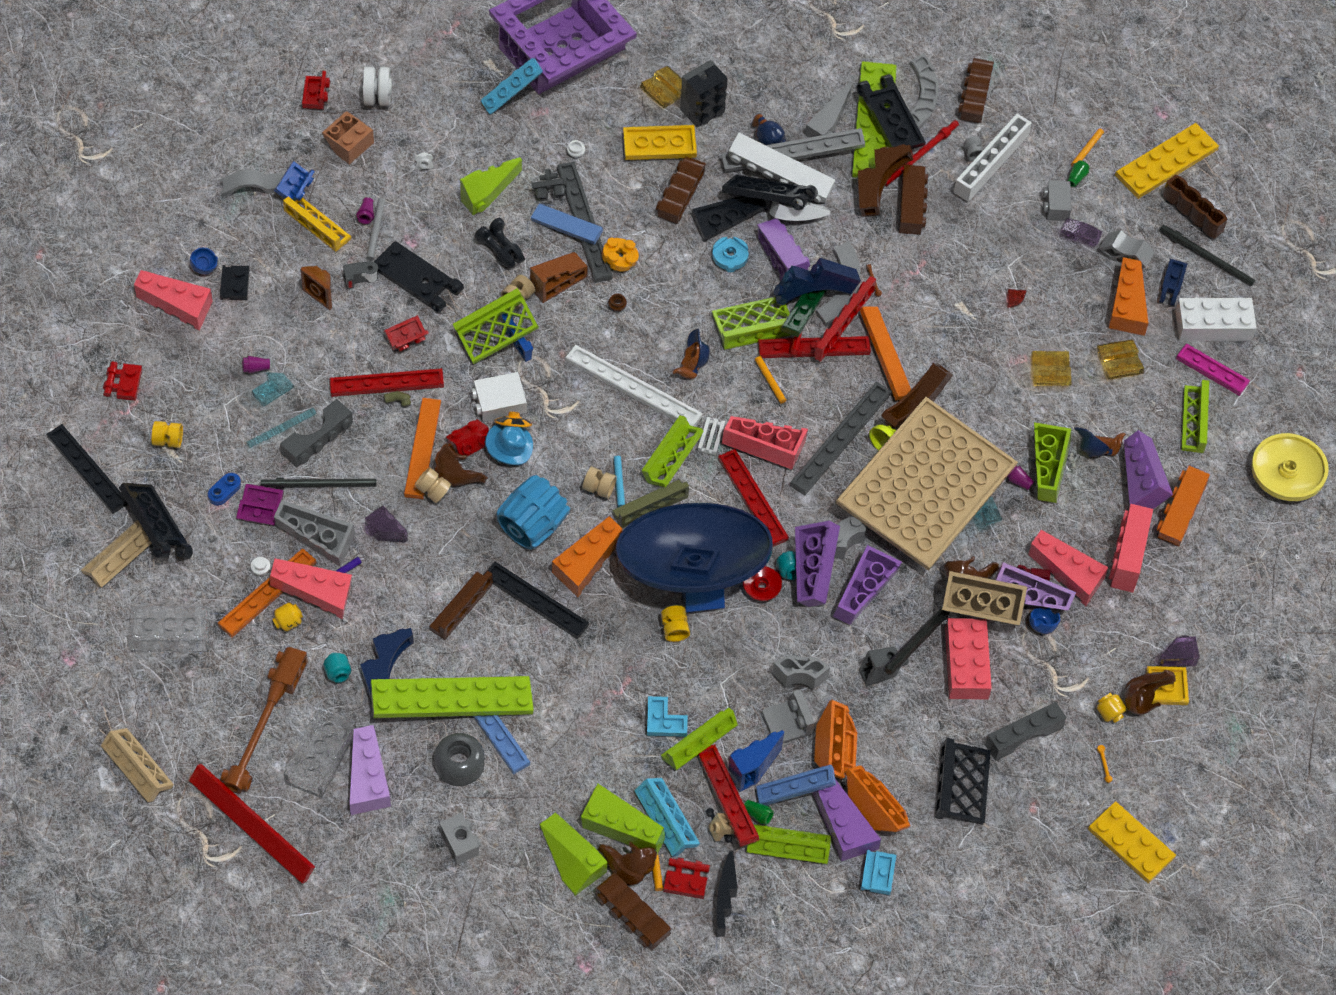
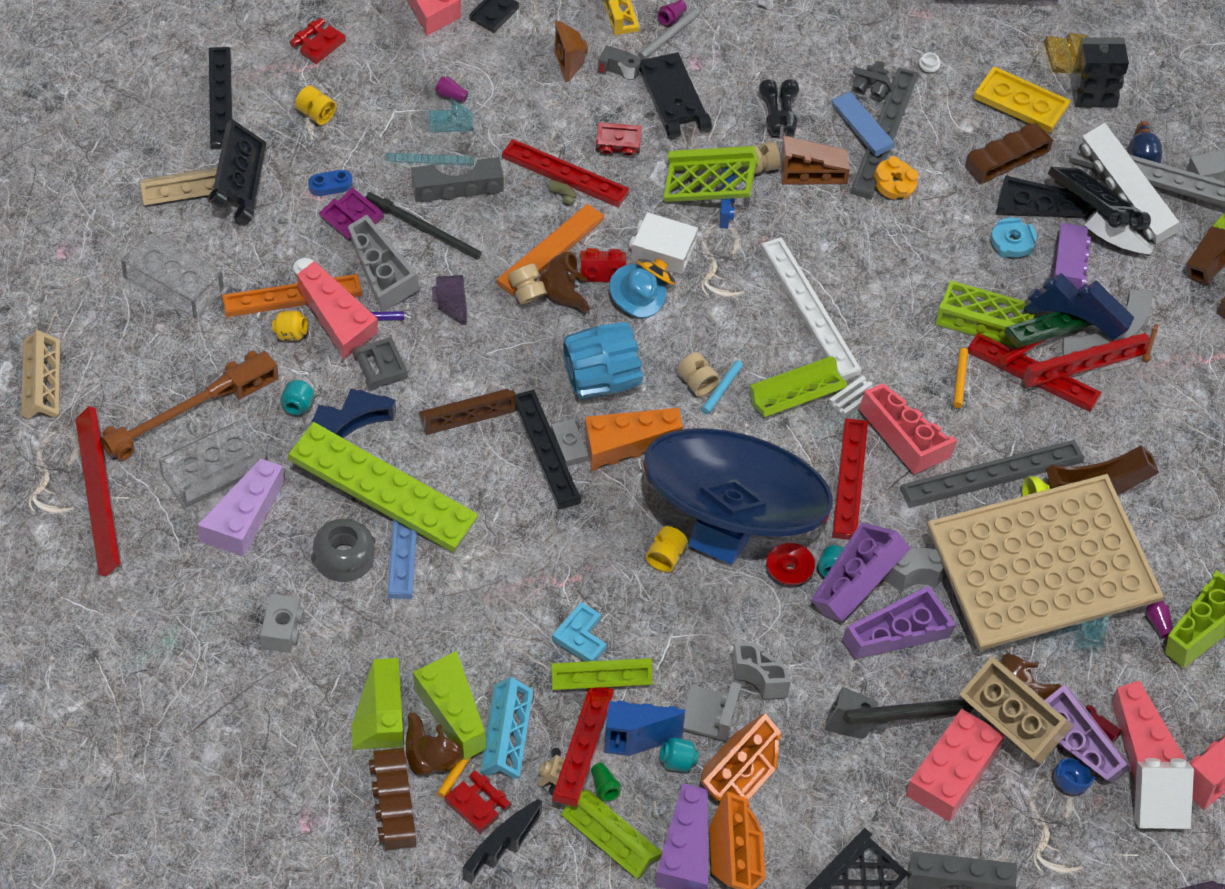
camera: 35 degrees right, 5 degrees down
lime wedge [460,157,522,215] -> none
reddish brown plate [608,293,627,311] -> none
olive fence [612,480,689,528] -> none
hair [673,329,710,379] -> none
medium blue tile [756,765,836,805] -> none
orange tile [859,307,911,400] -> none
none -> dark grey plate [352,337,408,390]
none -> light grey plate [551,419,588,465]
none -> teal head [659,737,699,773]
none -> white brick [1134,758,1194,829]

